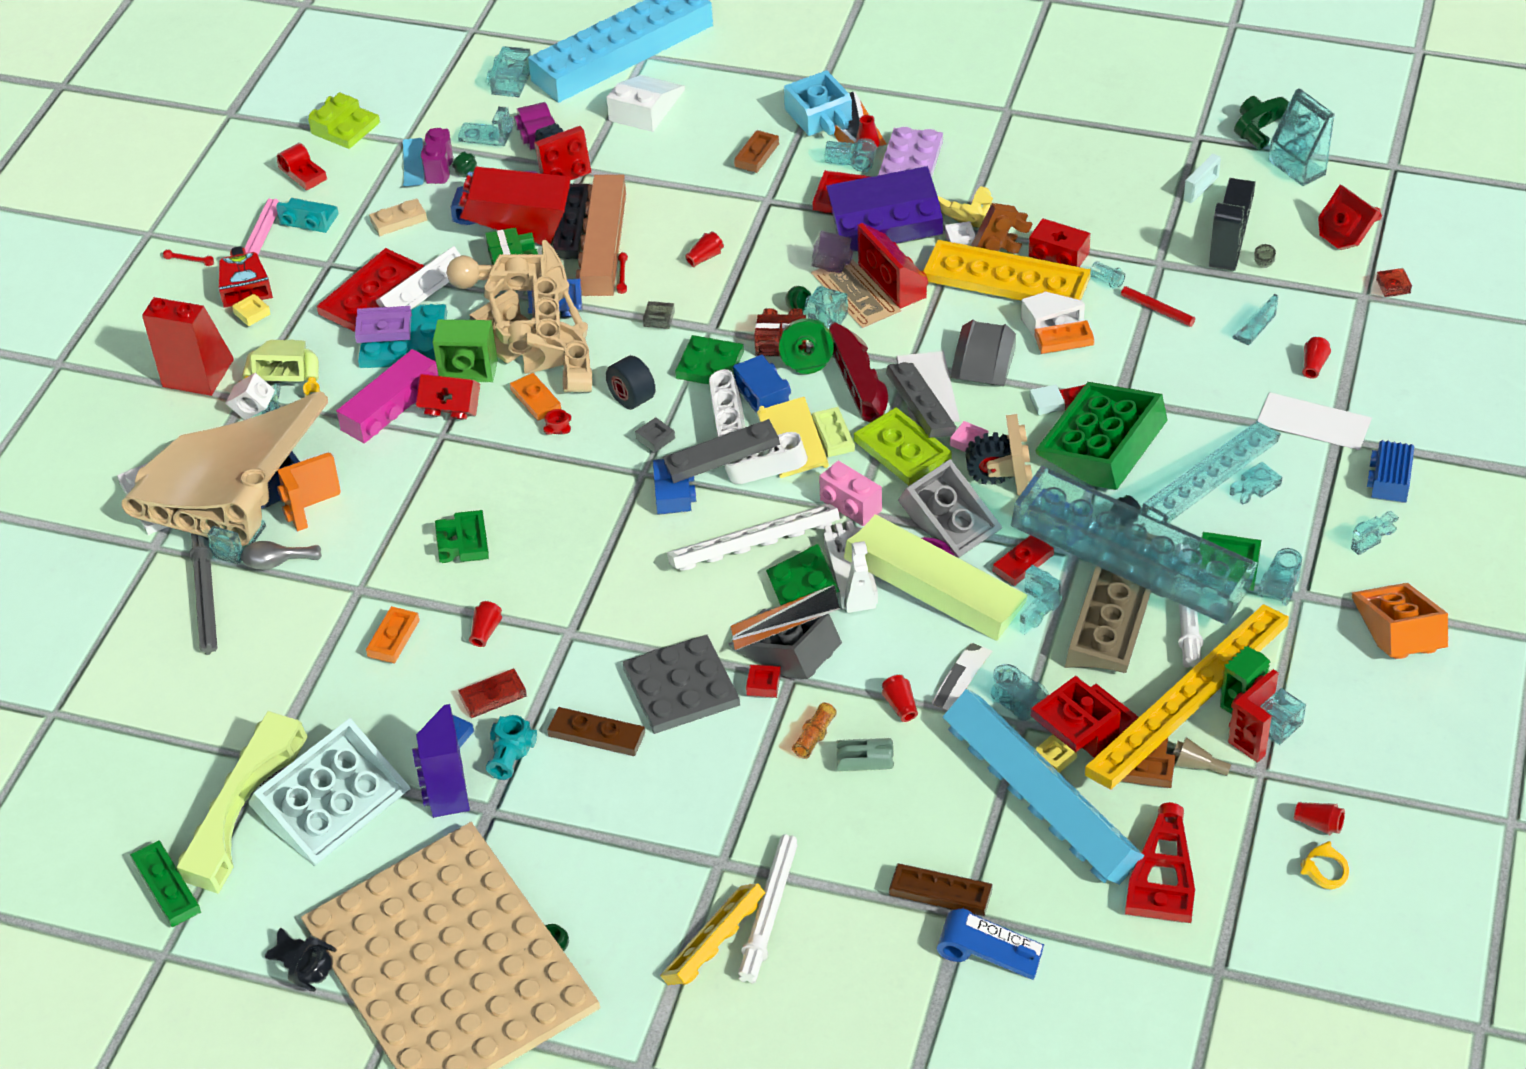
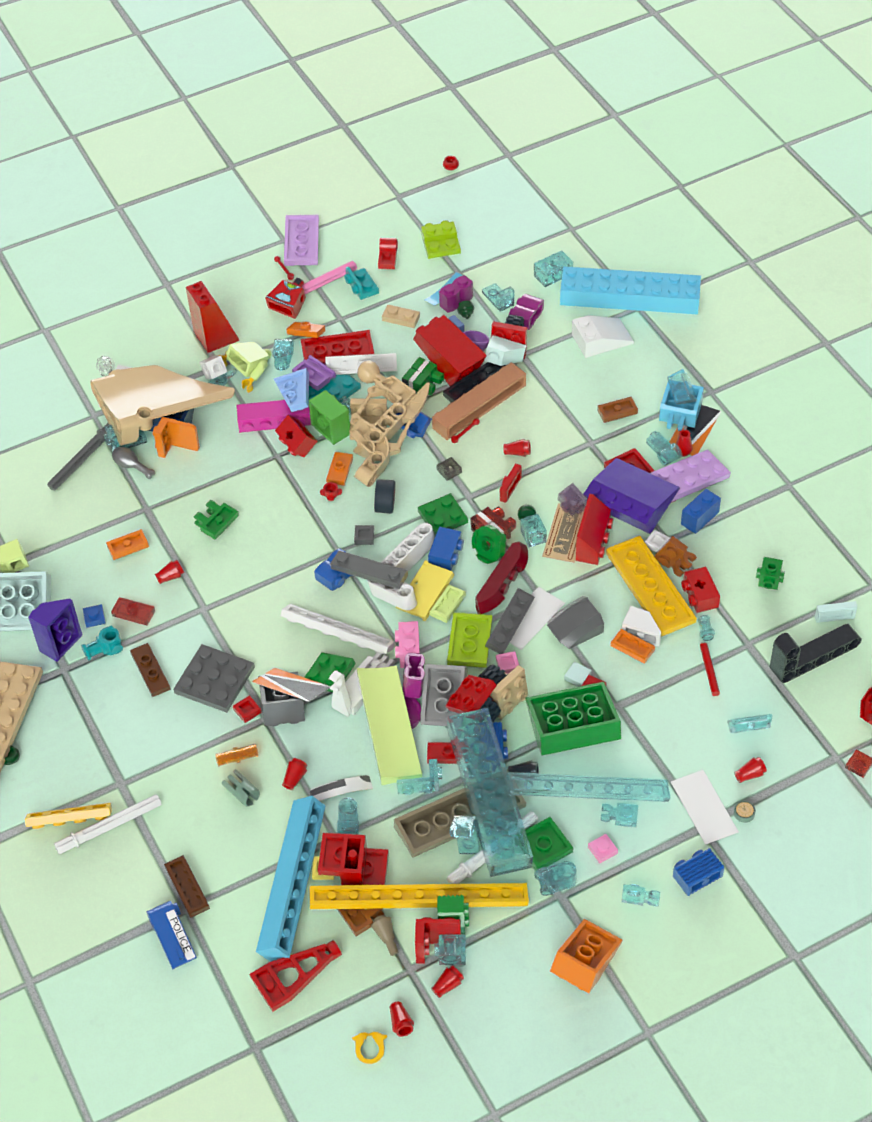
camera: 45 degrees right, 5 degrees up
light yellow plate [232,294,271,326] -> none
light yellow hair [938,186,993,228] -> none
clear smoke hinge [1254,244,1276,268] -> none
none -> clear plate [96,356,115,376]
none -> clear light blue piece [272,339,294,371]
none -> light blue wing [274,368,309,412]
none -> lavender plate [284,215,319,266]
none -> orange plate [286,322,326,338]
none -> magenta brick [402,653,425,698]
none -> red cone [431,965,464,998]
none -> red plate [443,156,459,171]
none -> red plate [445,675,501,723]
none -> clear light blue bracket [449,816,480,854]
none -> light aqua slope [484,335,526,366]
none -> red plate [500,463,522,503]
none -> bright pink plate [588,834,618,863]
none -> clear light blue slope [667,369,697,405]
none -> blue brick [681,489,721,534]
none -> tile [734,801,756,823]
none -> green brick [756,557,785,590]

